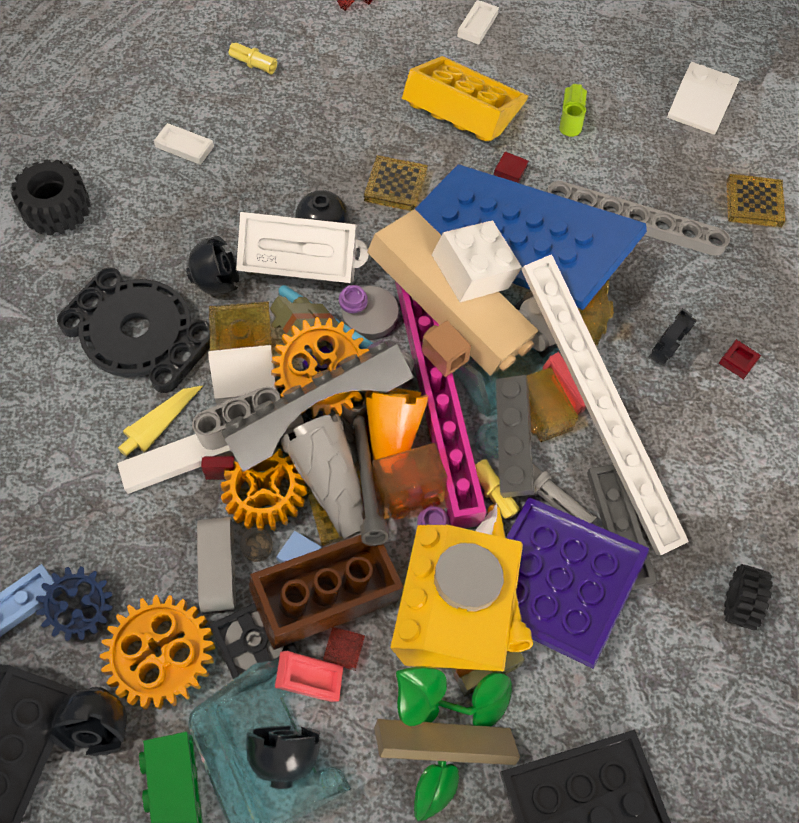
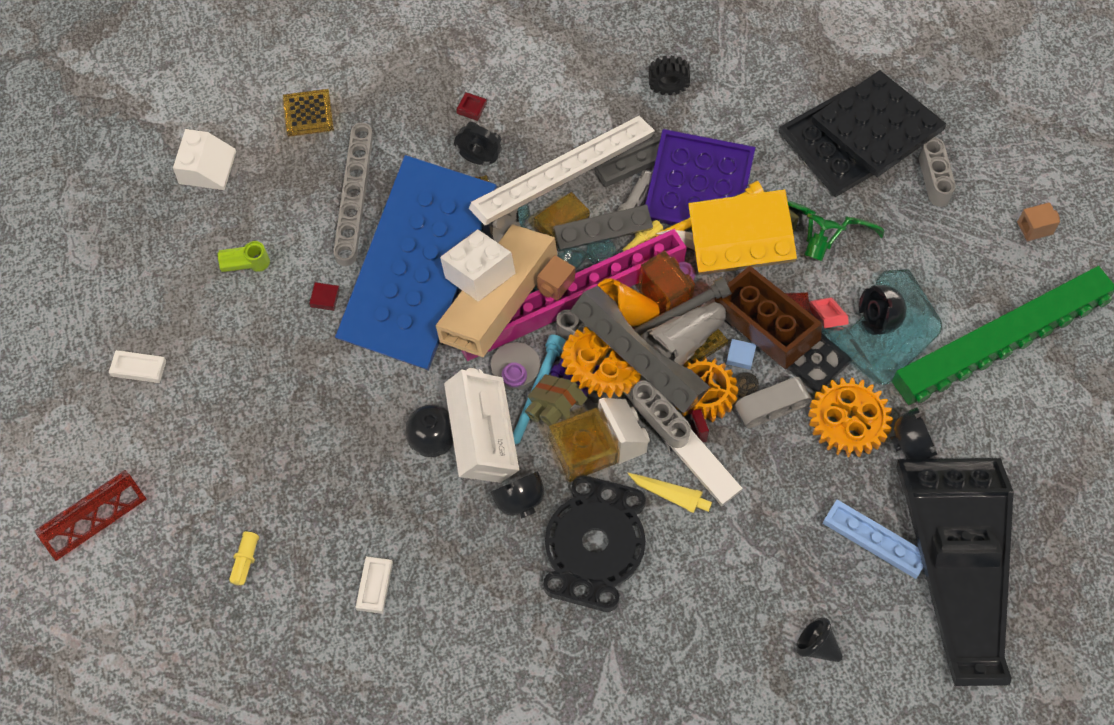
camera: 105 degrees left, 0 degrees up
black tyre [11,160,91,235] -> none
dark blue gear [36,566,113,642] -> none
clear yellow tile [364,155,428,211] -> none
dark tan tile [374,719,520,765] -> none
yellow slope [402,56,528,141] -> none
light grey tile [434,543,504,612] -> none
coral tile [543,352,587,416] -> none

